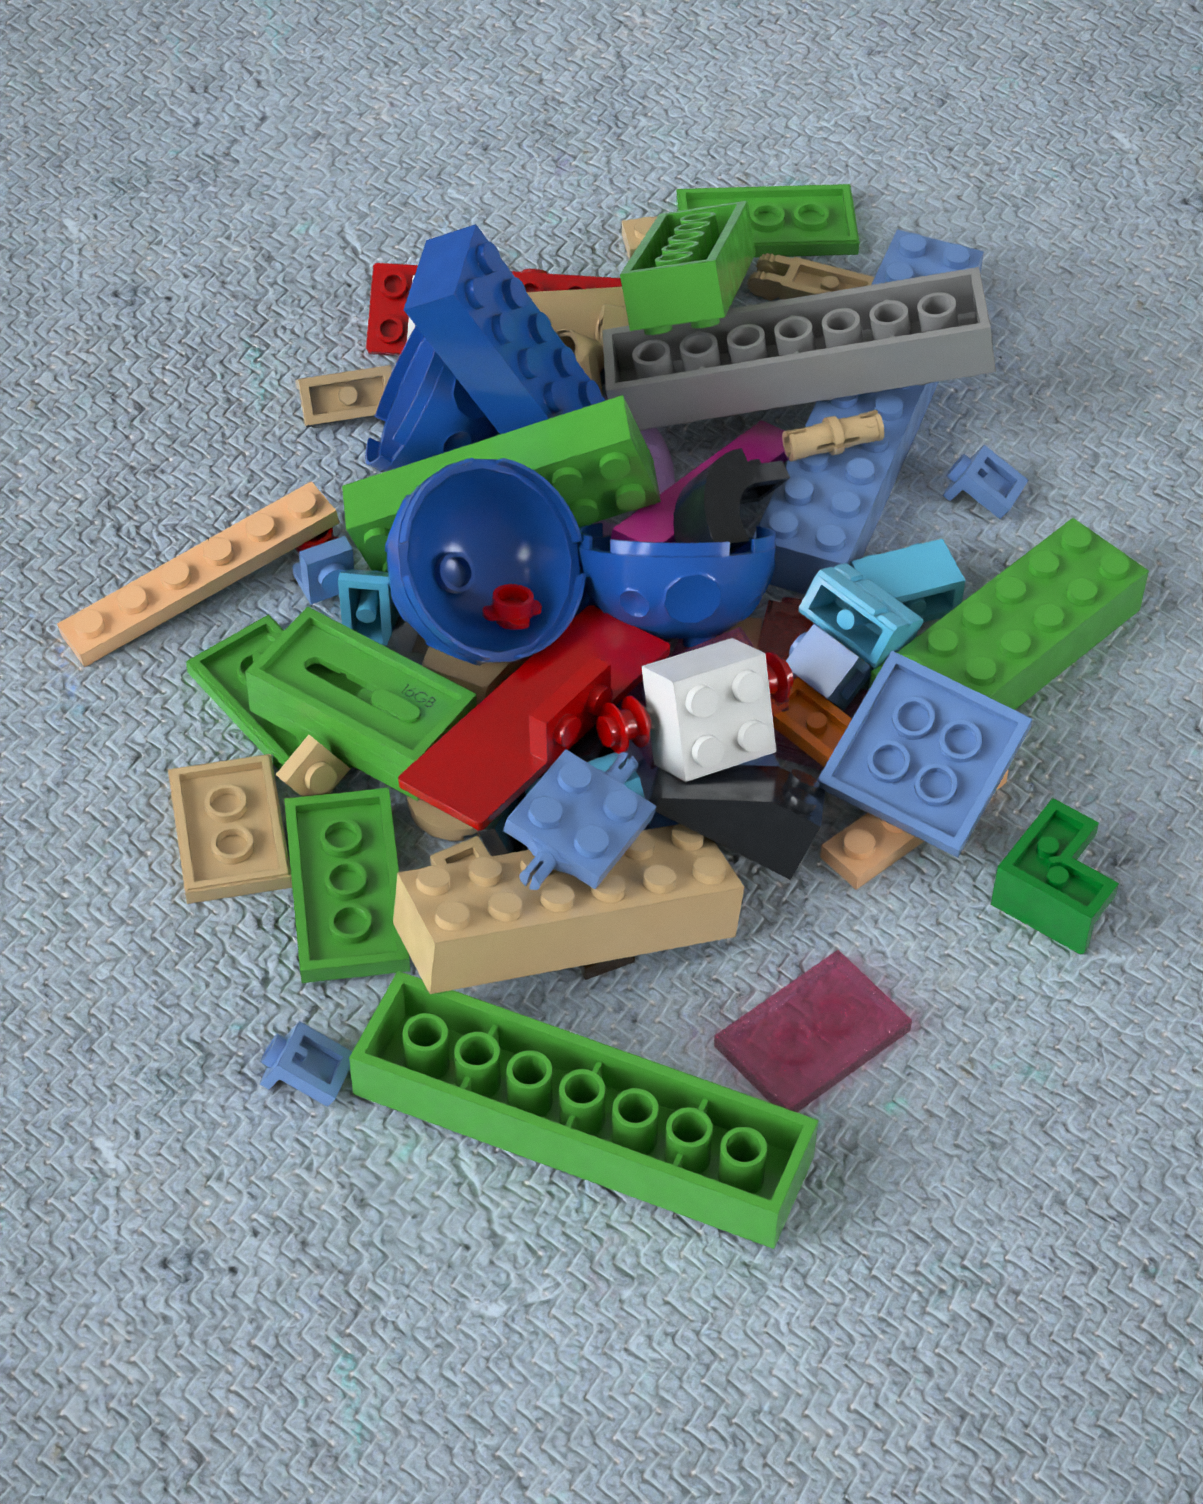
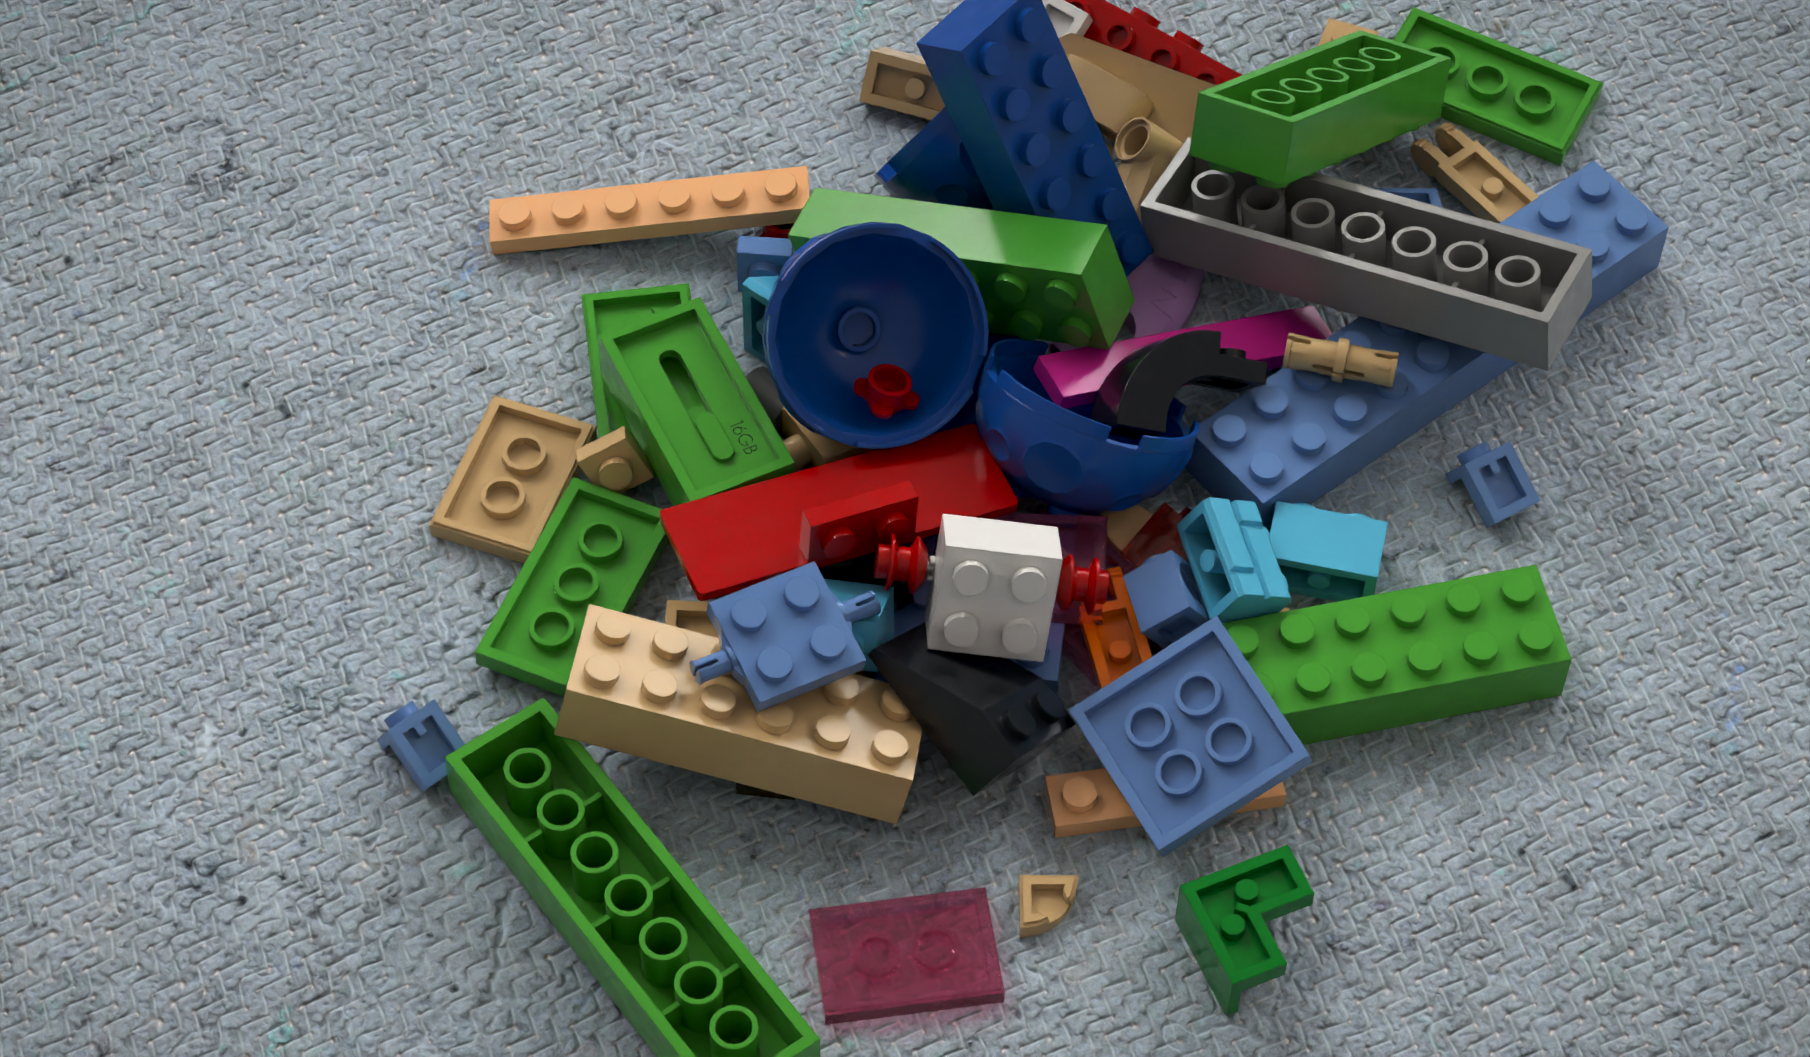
camera: 30 degrees right, 5 degrees up
none -> tan tile [1018,875,1078,938]

